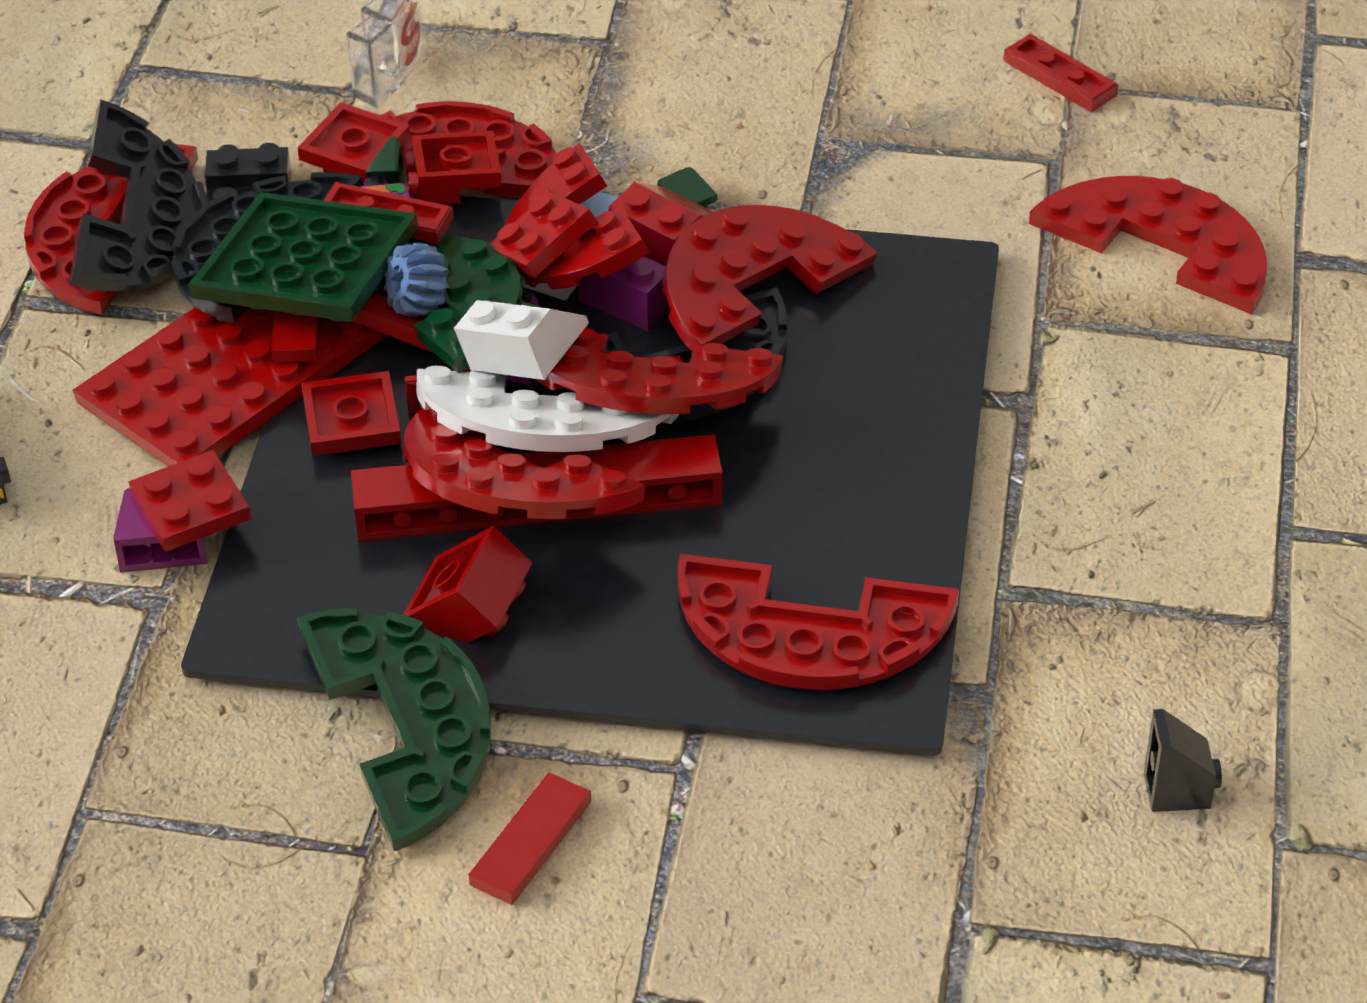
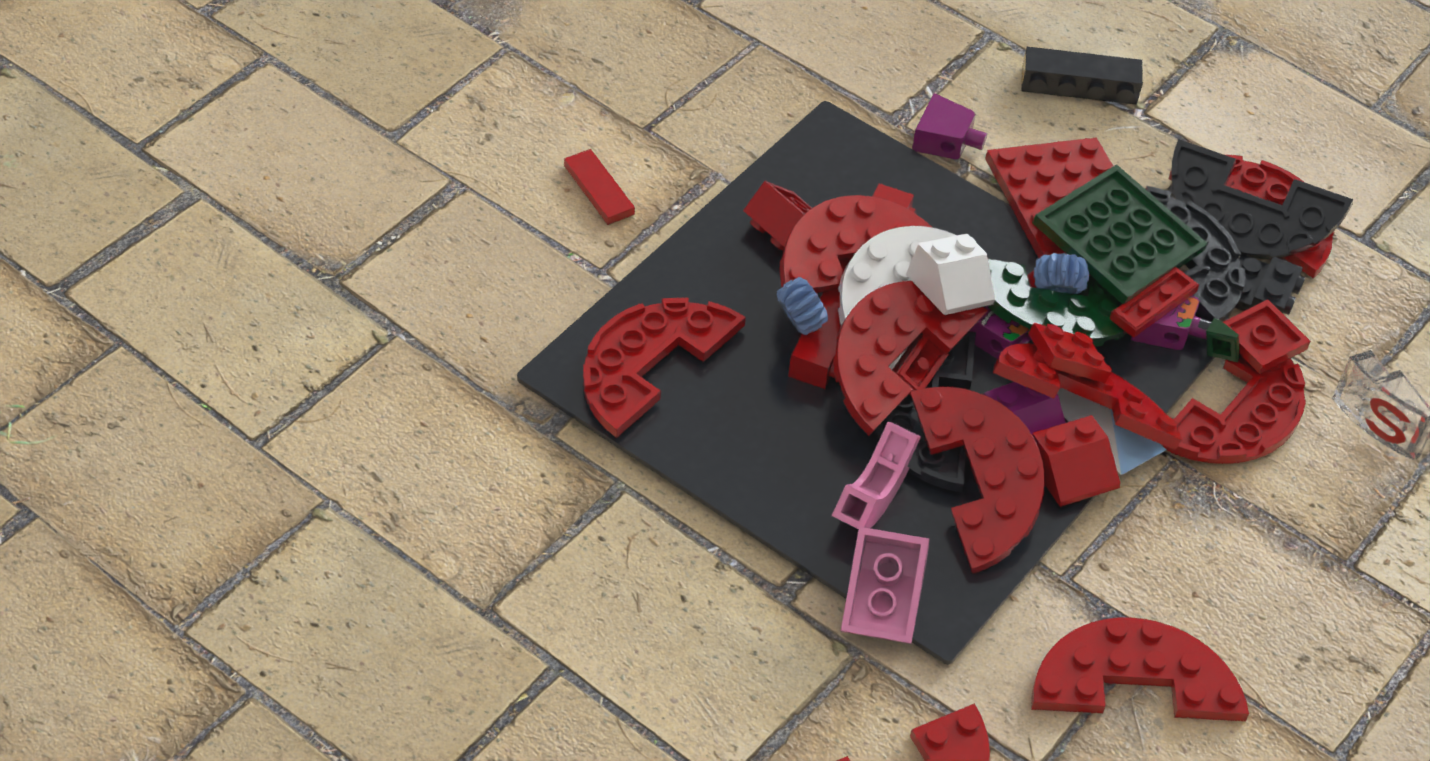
camera: 115 degrees right, 5 degrees up
red plate [128,450,251,552] -> none
dark green plate [296,608,491,852] -> none
red plate [301,371,402,456] -> none
red plate [405,131,501,205] -> none
dark green slope [657,167,718,207] -> none
black slope [1144,709,1222,812] -> none
none -> medium blue gear [777,277,828,335]
none -> bright pink arch [832,422,921,529]
none -> bright pink slope [841,527,929,644]
none -> red plate [1031,617,1249,721]

